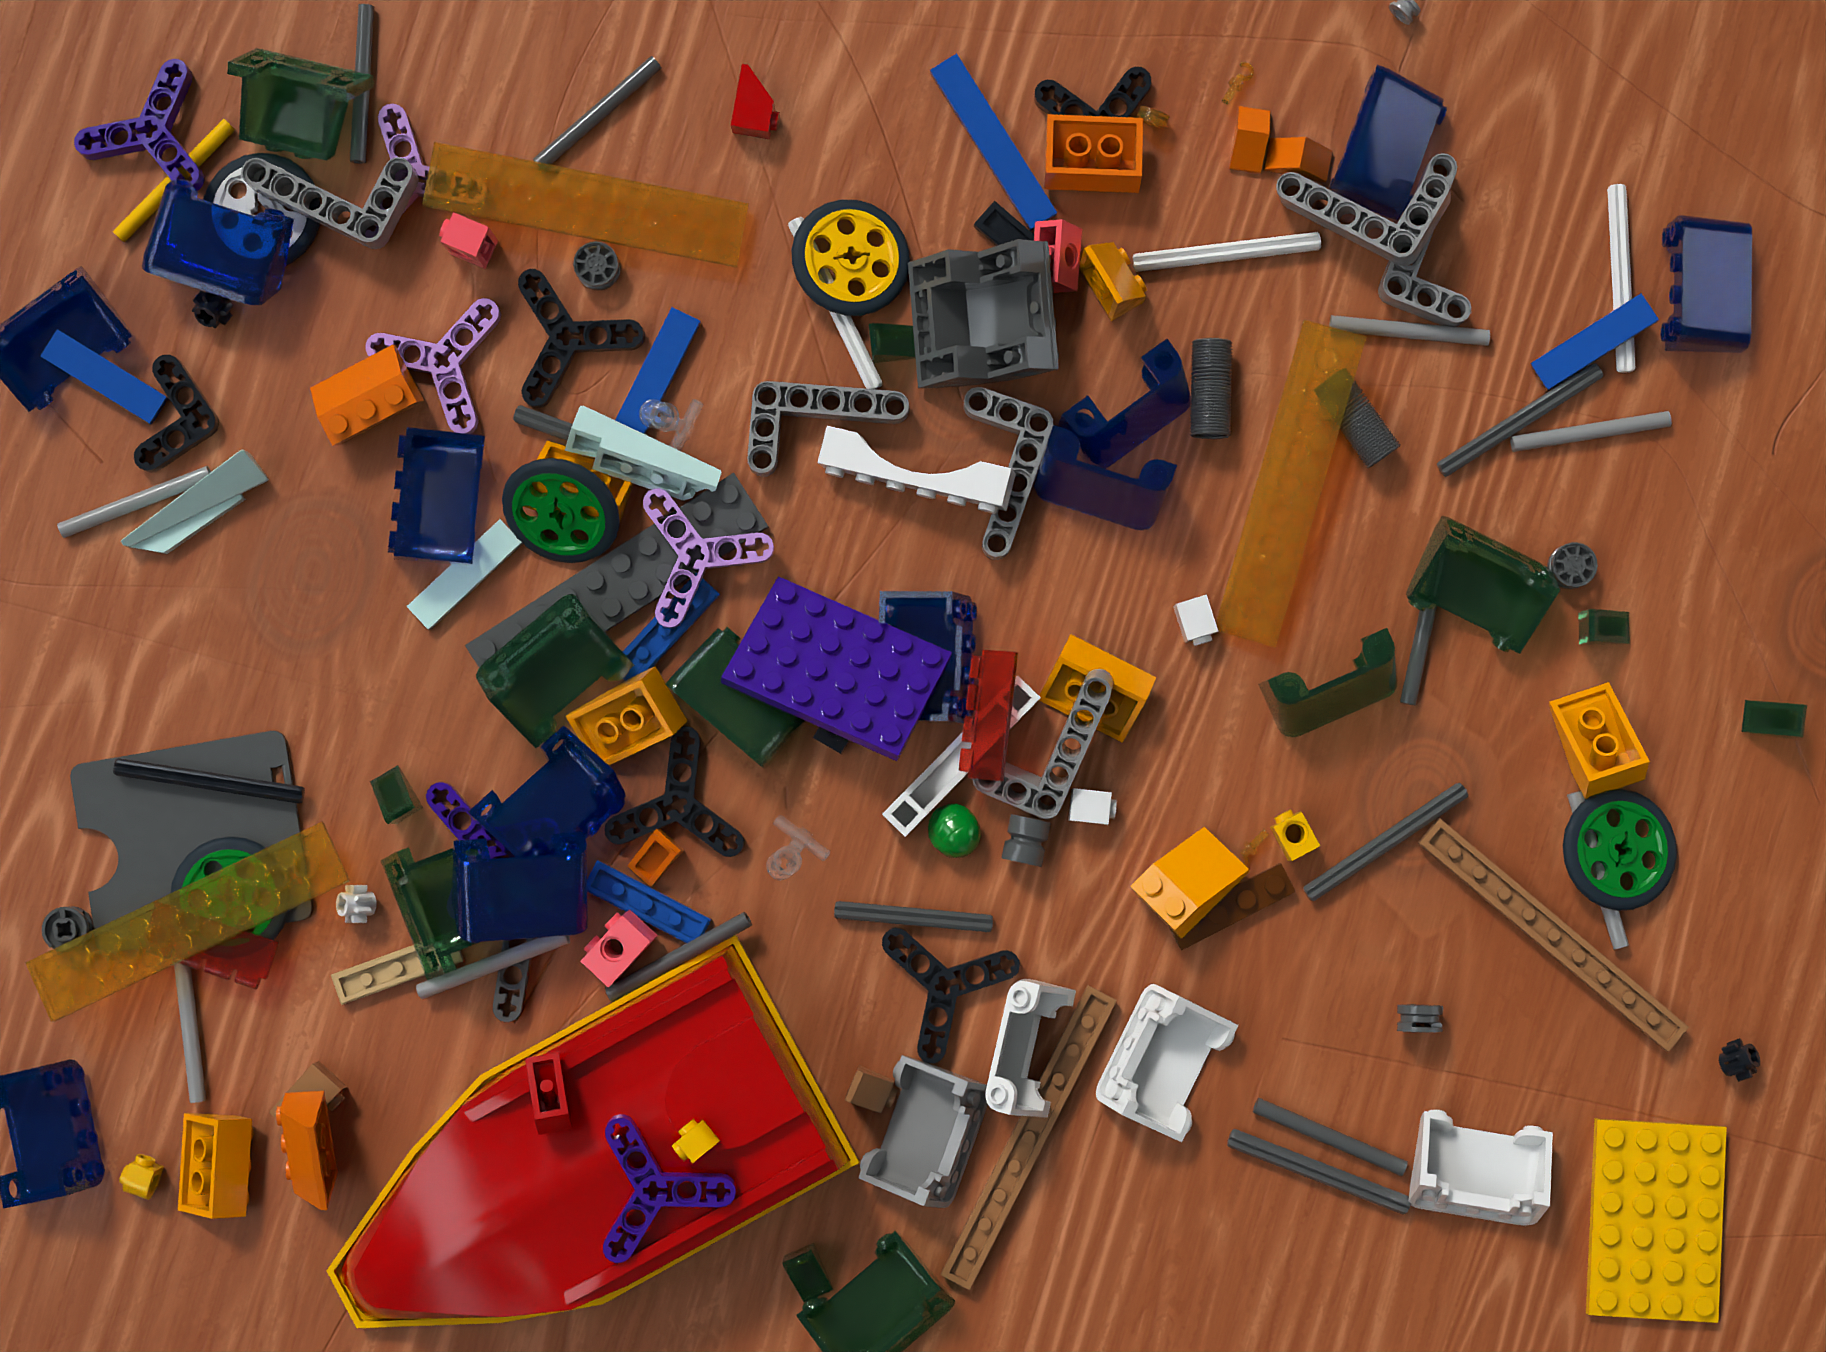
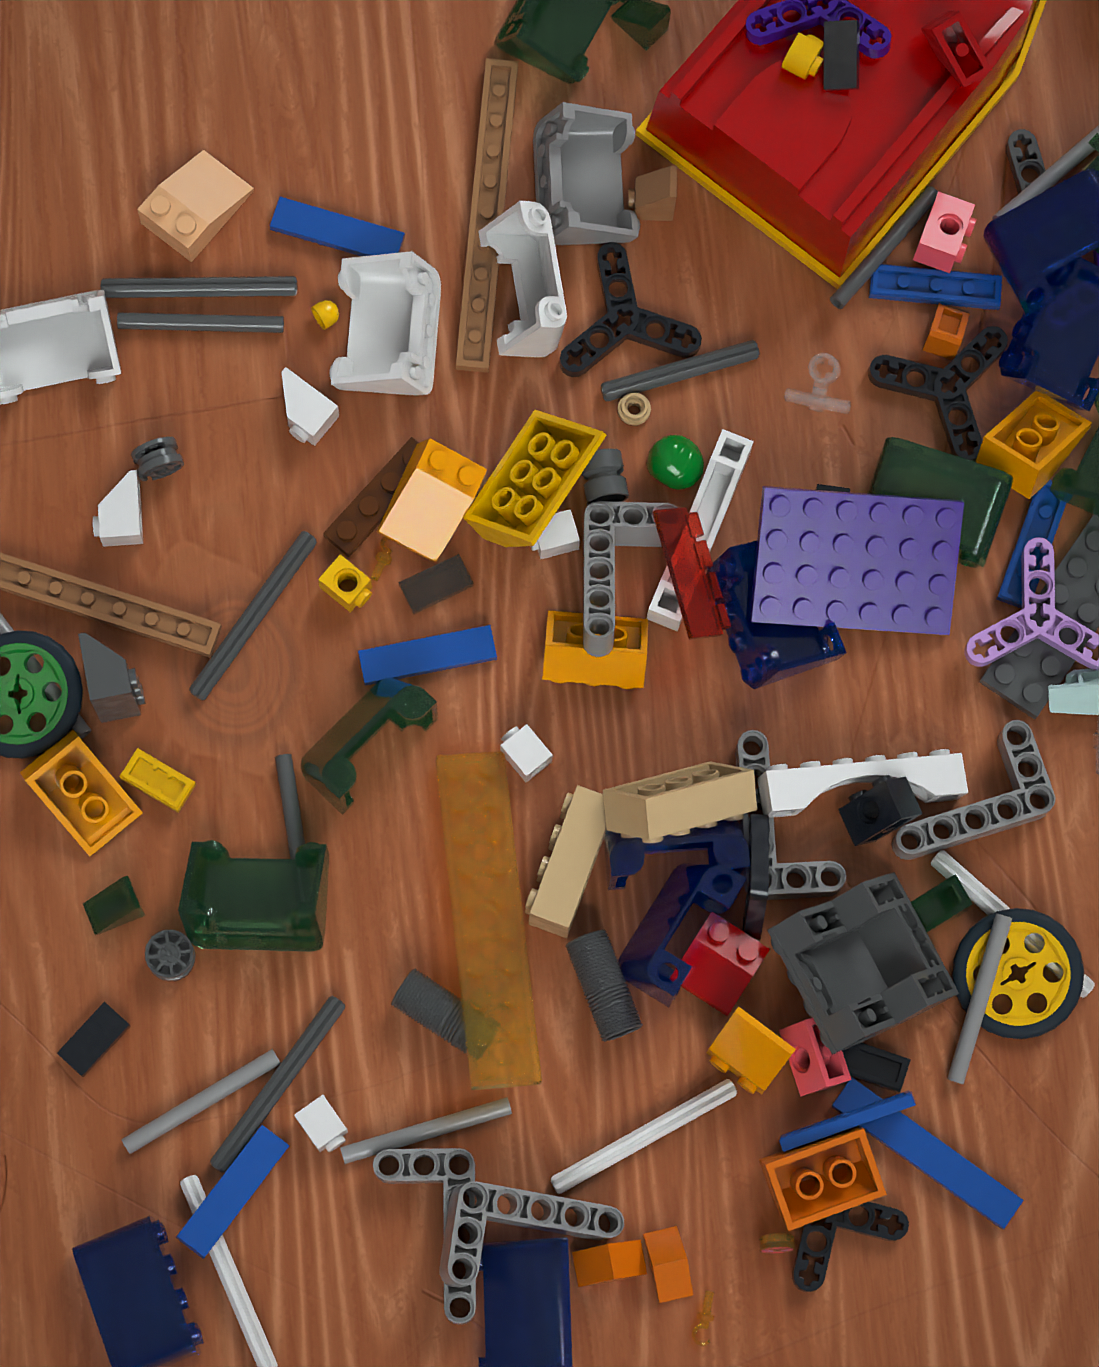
camera: 150 degrees right, 10 degrees down
none -> black tile [57,1002,130,1077]
none -> dark grey slope [78,633,146,723]
none -> white slope [93,470,143,547]
none -> yellow plate [119,748,196,813]
none -> light nougat slope [137,150,254,262]
none -> blue tile [270,197,405,257]
none -> white slope [281,367,339,446]
none -> white brick [294,1095,348,1152]
none -> yellow hinge [311,300,339,330]
none -> blue tile [358,625,497,686]
none -> clear smoke tile [398,554,474,615]
none -> yellow slope [463,410,607,547]
none -> tan brick [525,785,607,938]
none -> tan brick [603,761,757,843]
none -> tan plate [618,393,651,426]
none -> red slope [669,912,770,1017]
none -> black beam [742,814,769,941]
none -> blue tile [779,1090,916,1152]
none -> black tile [824,20,860,91]
none -> black brick [838,775,923,846]
none -> light grey piece [947,913,1013,1084]

